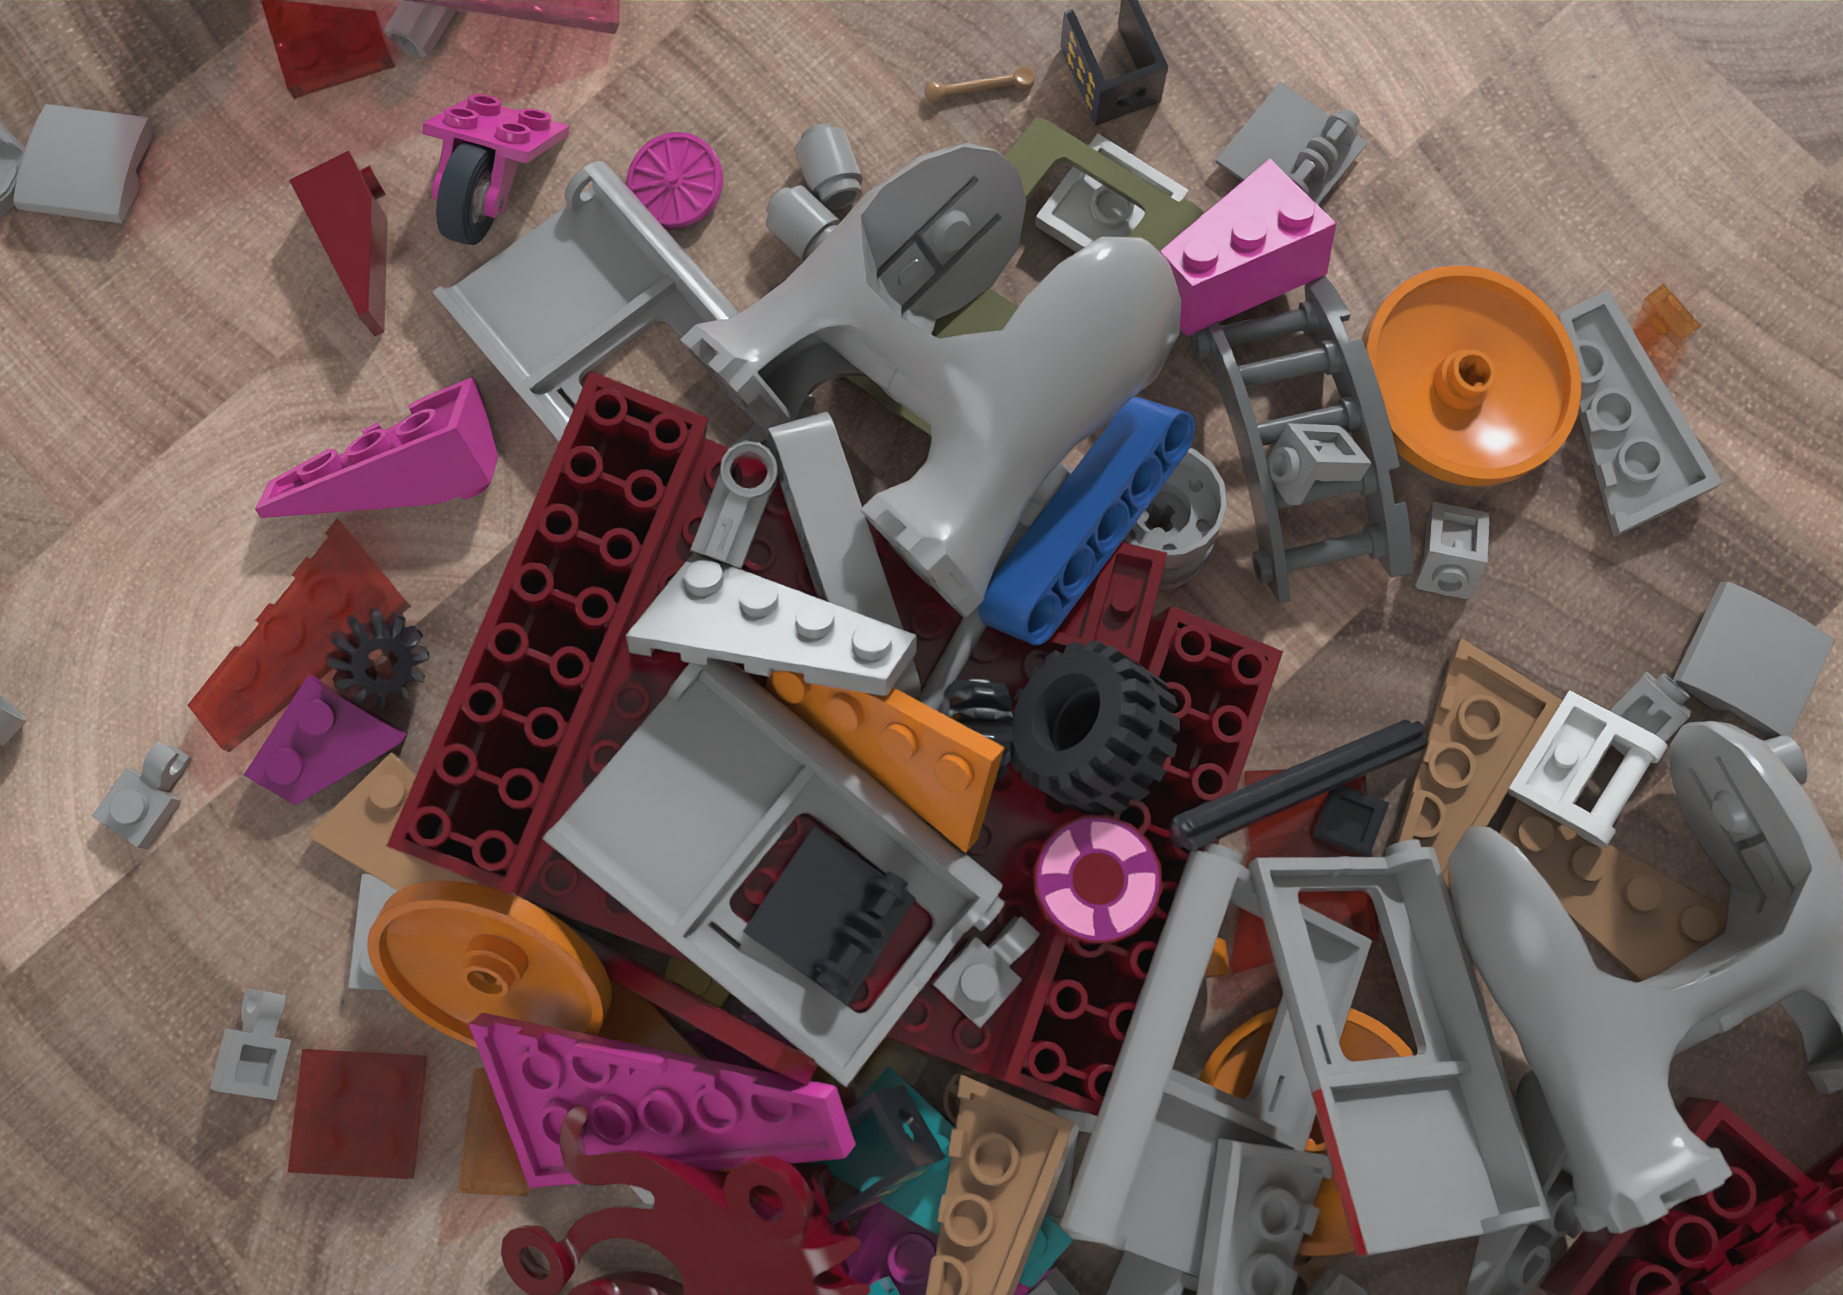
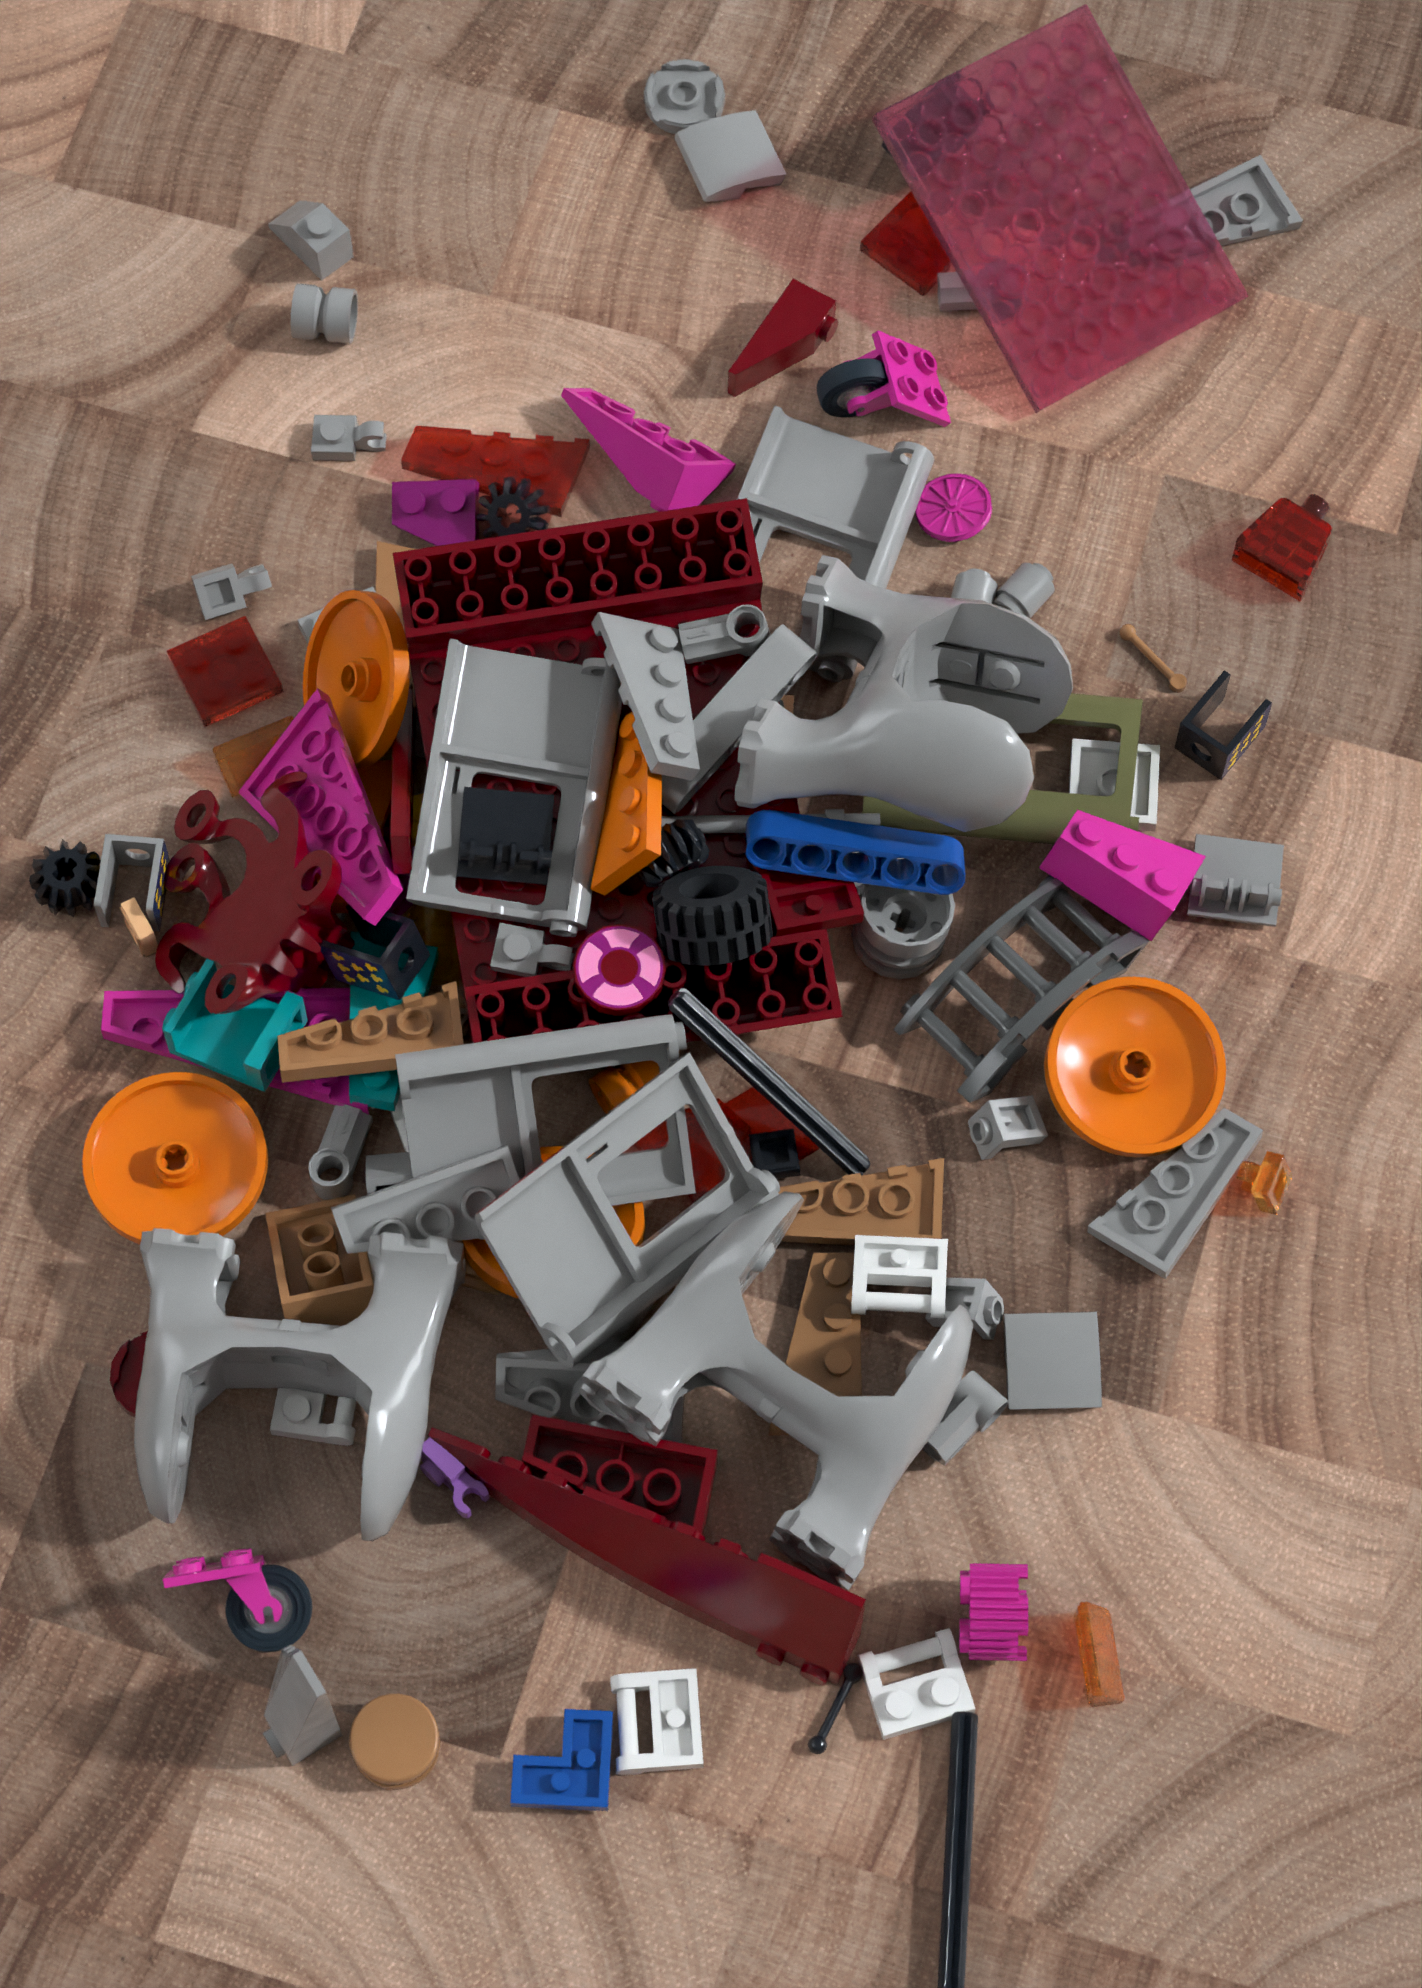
camera: 55 degrees right, 10 degrees down
light grey bracket [1267,423,1371,505] -> none

